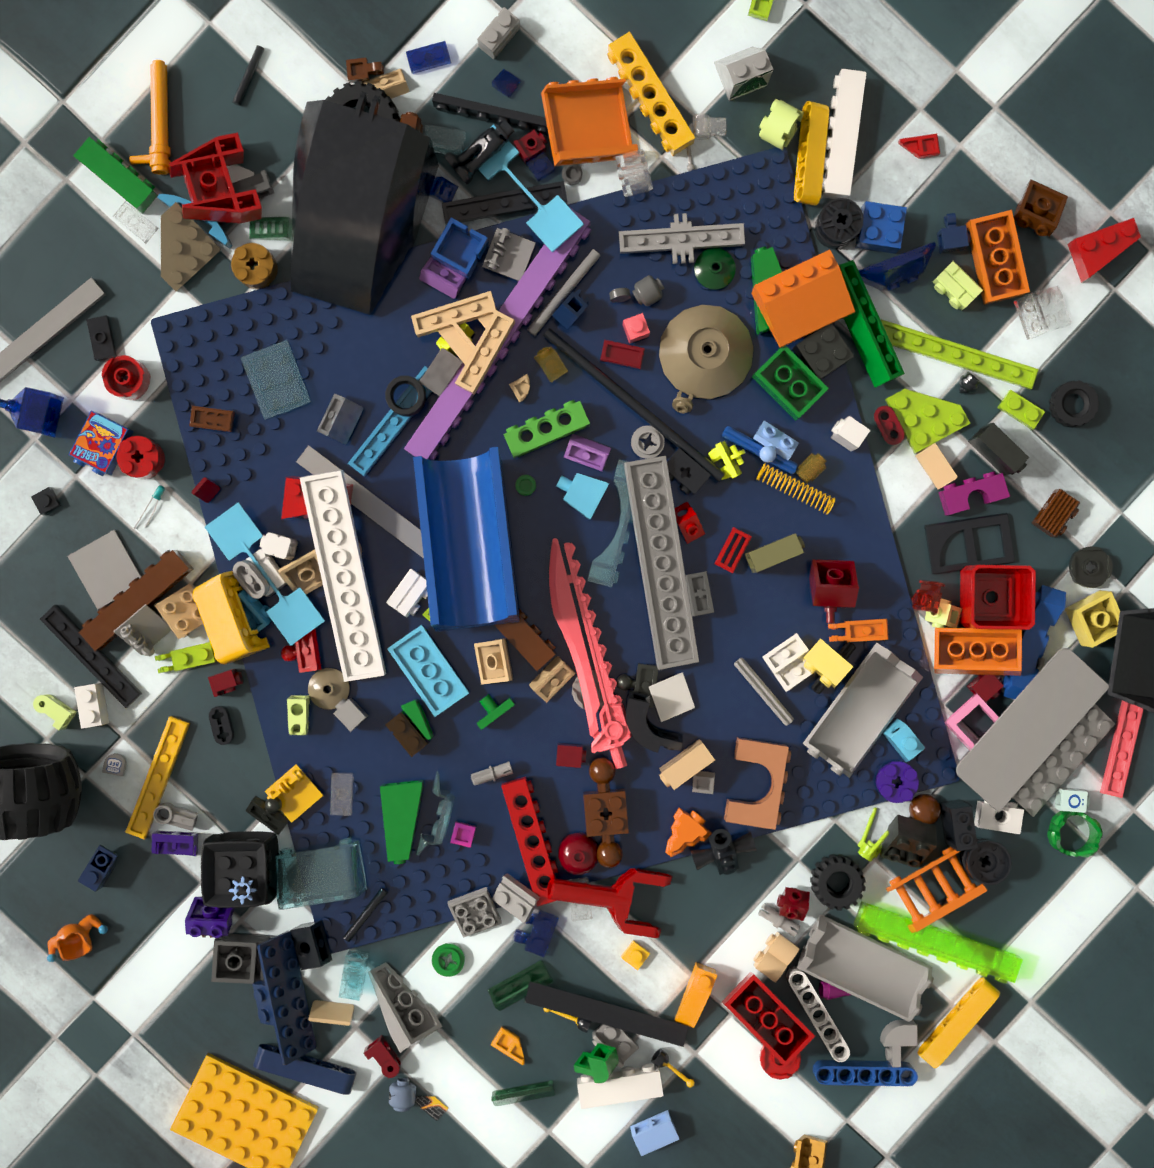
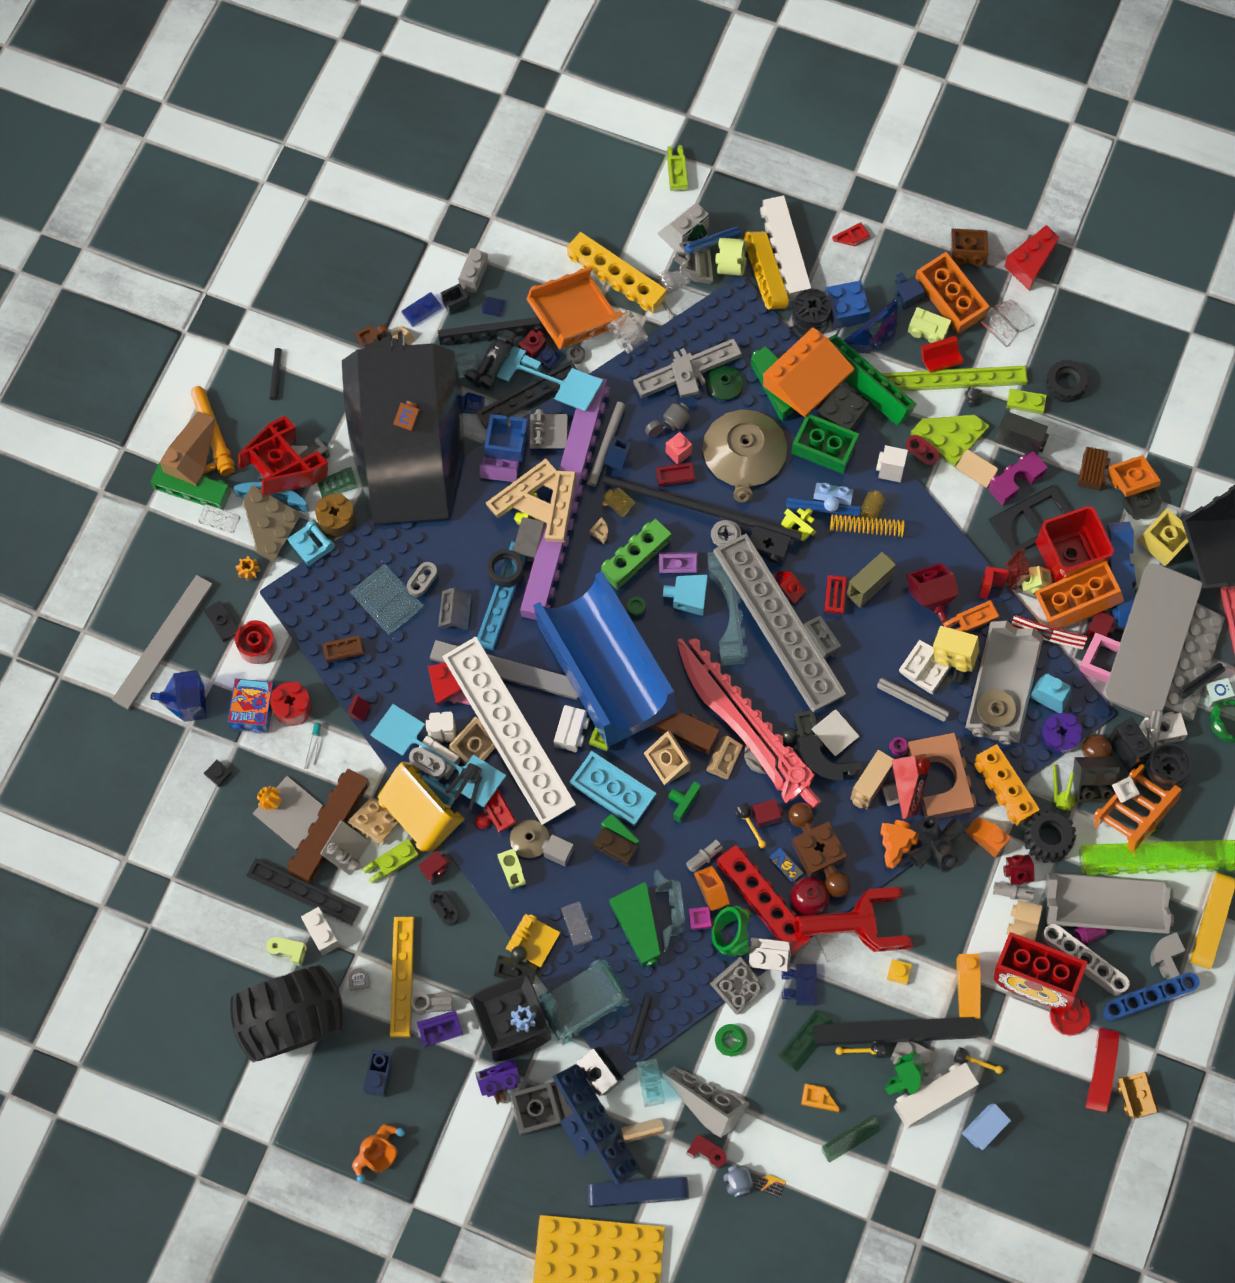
camera: 20 degrees left, 20 degrees down
none -> medium nougat wedge [160,411,215,486]
none -> light orange gear [236,556,260,581]
none -> light orange gear [257,786,282,811]
none -> medium azure plate [287,520,335,566]
none -> dark orange brick [393,401,421,431]
none -> light grey plate [407,562,437,597]
none -> black window [440,283,470,315]
none -> black plant [446,763,482,811]
none -> medium azure tile [521,355,542,377]
none -> light grey plate [671,359,699,398]
none -> light grey plate [672,241,713,284]
none -> blue axle [685,226,741,254]
none -> orange slope [694,866,730,911]
none -> green piece [712,906,753,957]
none -> hinge [734,803,766,848]
none -> sticker [769,848,803,882]
none -> magenta plate [889,737,908,756]
none -> slope [892,754,930,819]
none -> red panel [921,336,964,373]
none -> orange slope [966,817,1011,858]
none -> light orange brick [974,744,1040,826]
none -> dark tan dish [977,689,1016,727]
none -> red panel [979,566,1009,599]
none -> sticker [1012,615,1087,649]
none -> red slope [1085,1028,1119,1113]
none -> orange plate [1108,455,1161,497]
none -> white tile [1112,776,1140,803]
none -> light grey axle [1146,710,1163,750]
none -> black axle [1179,663,1226,699]

